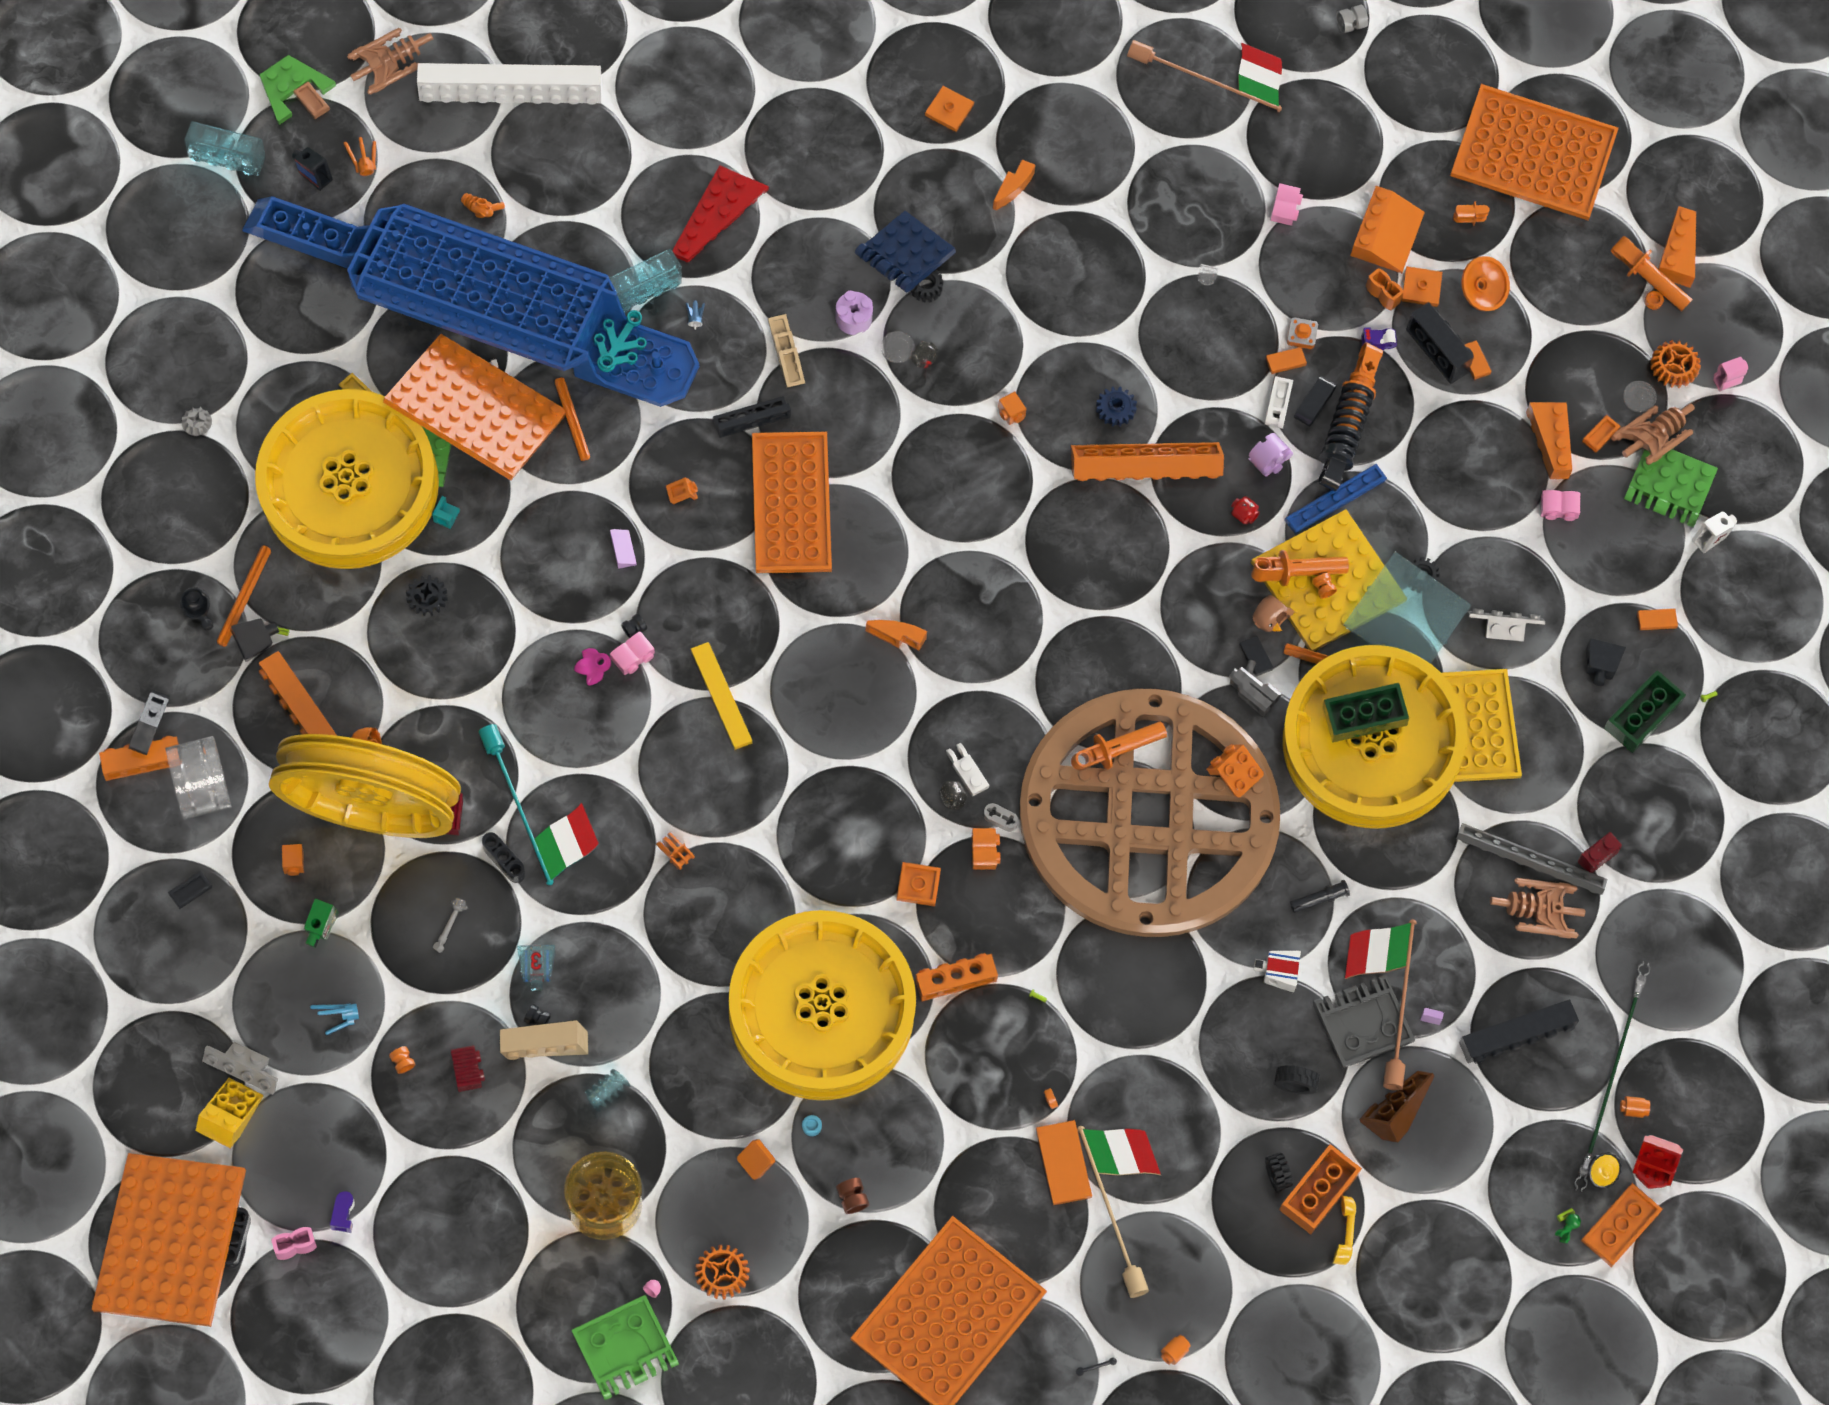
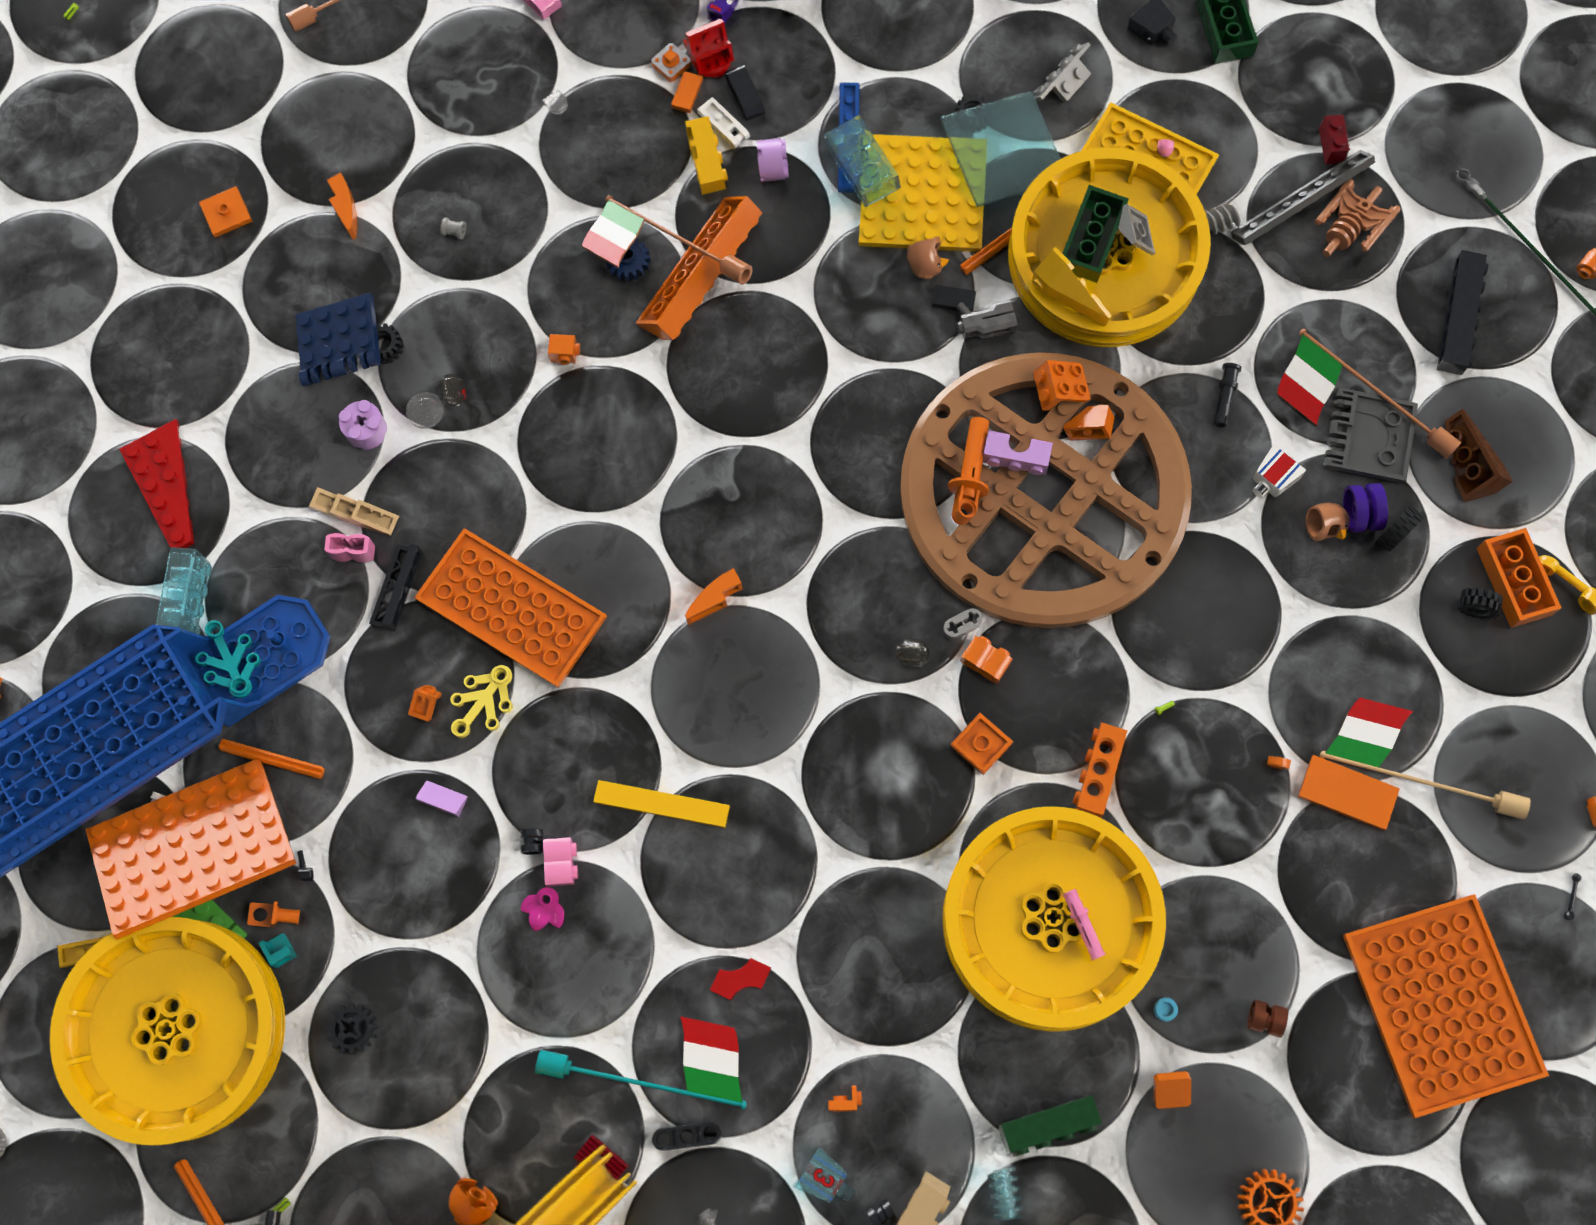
camera: 45 degrees left, 5 degrees up
orange arm [656,832,695,870] -> none
flat silver piece [686,300,705,330] -> none
white hinge [946,743,989,797] -> none
red head [1231,496,1260,524] -> none
orange piece [1251,550,1349,586] -> none
orange wheel [1312,573,1337,599] -> none
black piece [1318,342,1383,491] -> none
lavender tile [1420,1008,1444,1025] -> none
none -> orange bracket [247,901,300,928]
none -> black hand [297,850,314,881]
none -> bright pink brick [324,533,375,563]
none -> light grey bush [440,217,466,239]
none -> light yellow plant [450,665,513,738]
none -> flag [582,196,753,285]
none -> red piece [683,19,735,78]
none -> yellow wedge [685,116,728,195]
none -> red tile [710,958,772,1001]
none -> clear light blue brick [824,115,901,208]
none -> orange bracket [828,1086,862,1112]
none -> lavender arch [983,431,1053,475]
none -> dark green brick [997,1095,1102,1157]
none -> yellow wedge [1032,247,1112,326]
none -> bright pink pin [1062,889,1106,960]
none -> orange slope [1064,405,1115,441]
none -> light grey slope [1118,204,1155,255]
none -> bright pink hinge [1157,139,1174,157]
none -> light grey piece [1205,203,1241,235]
none -> nougat piece [1306,502,1350,542]
none -> dark purple wheel [1343,483,1388,533]

